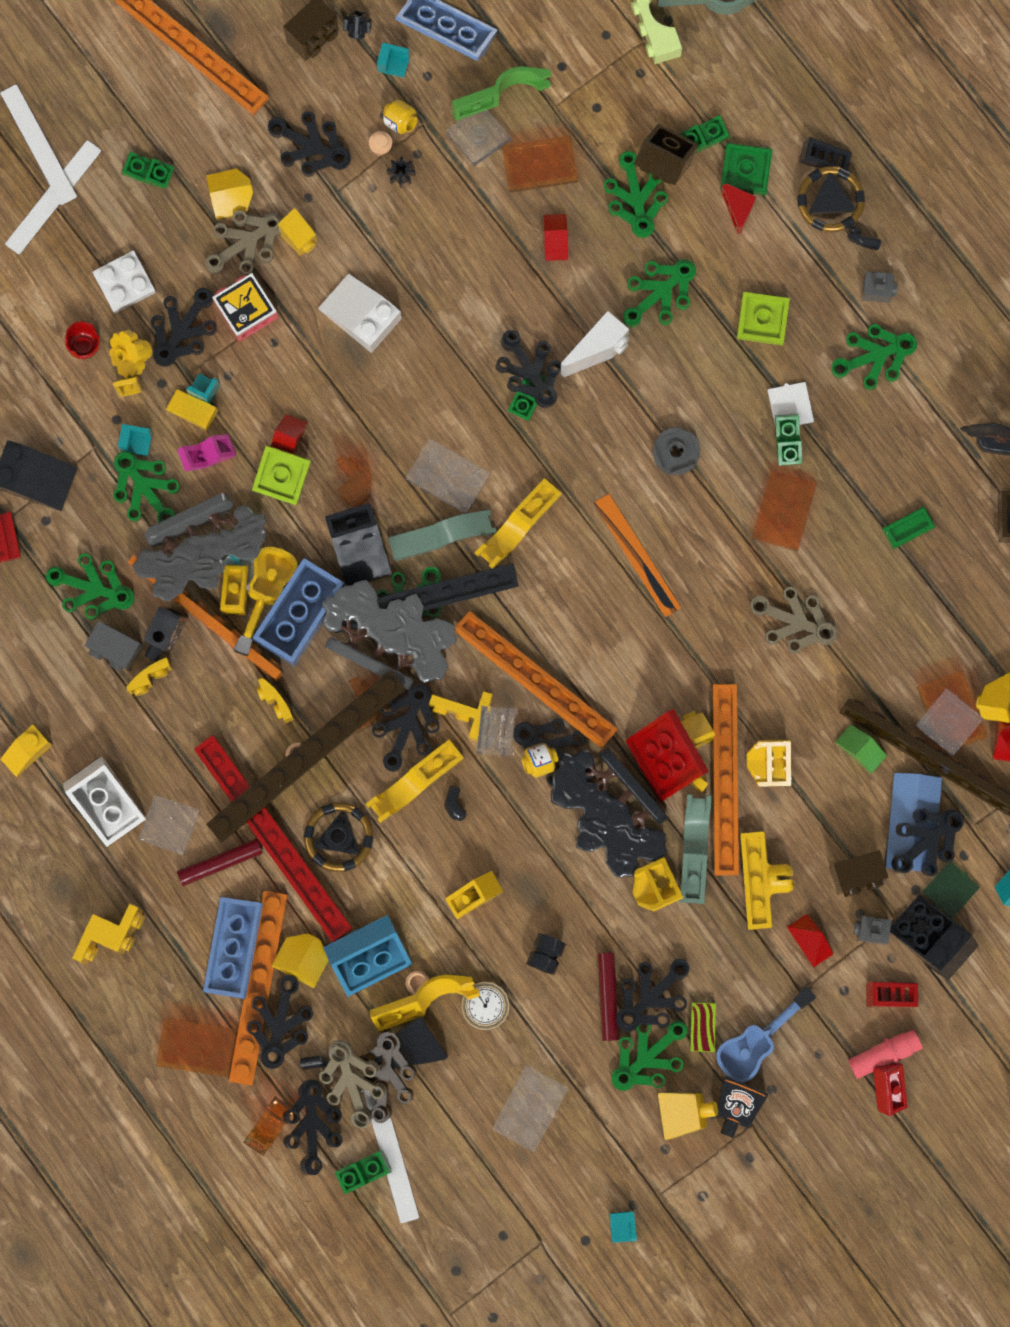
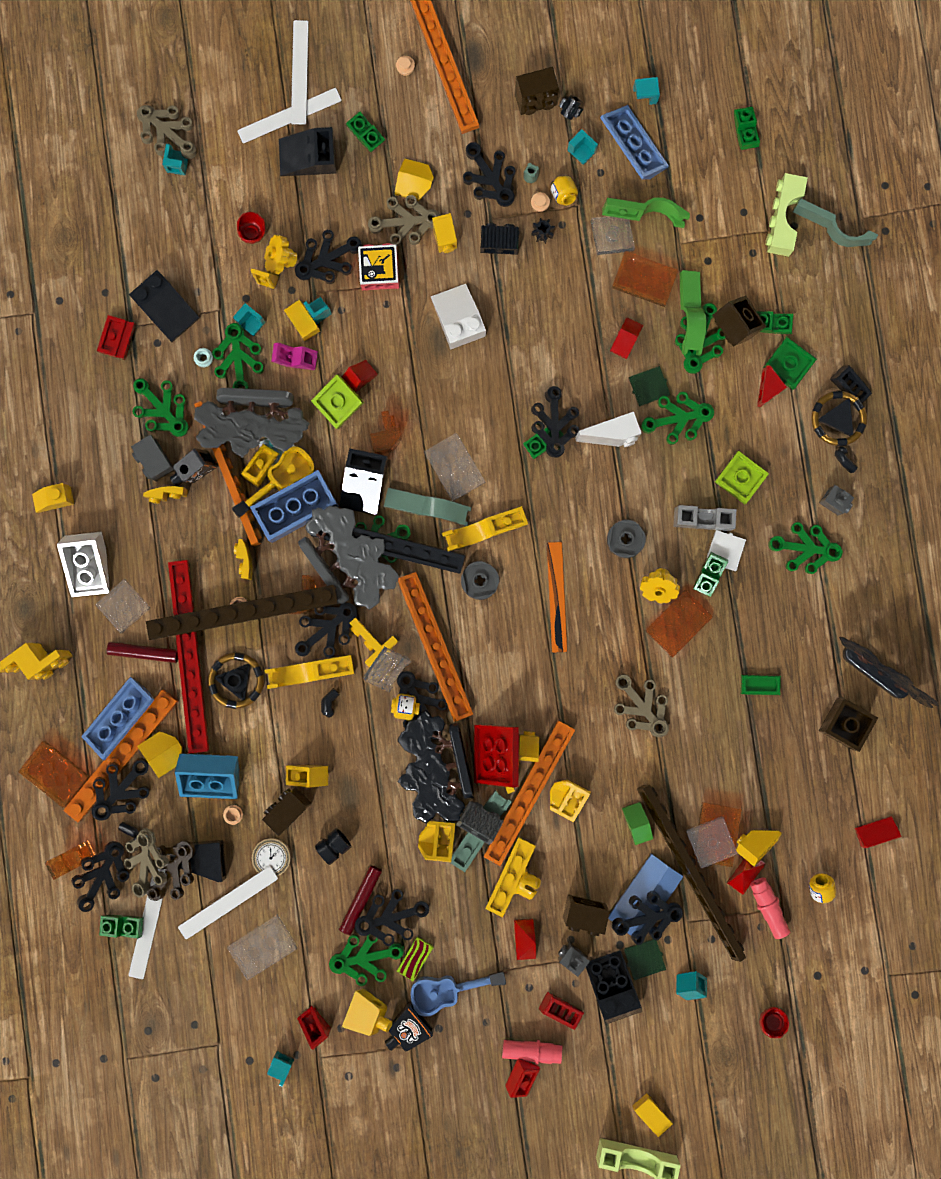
camera: 25 degrees right, 5 degrees up
white plate [93,250,156,314] -> none
yellow piece [369,975,480,1032] -> none
none -> white sticker [178,866,278,939]
none -> light aqua plate [194,348,213,367]
none -> dark brown brick [262,787,312,836]
none -> black slope [279,127,337,177]
none -> red slope [297,1006,331,1050]
none -> light nougat plate [396,56,415,76]
none -> dark grey brick [456,801,504,845]
none -> dark grey plate [461,561,499,600]
none -> black brick [480,223,519,255]
none -> sand green hose [523,163,539,183]
none -> clear green piece [629,366,670,407]
none -> yellow plant [640,568,680,603]
none -> light grey arch [673,505,737,531]
none -> bright green piece [679,270,706,356]

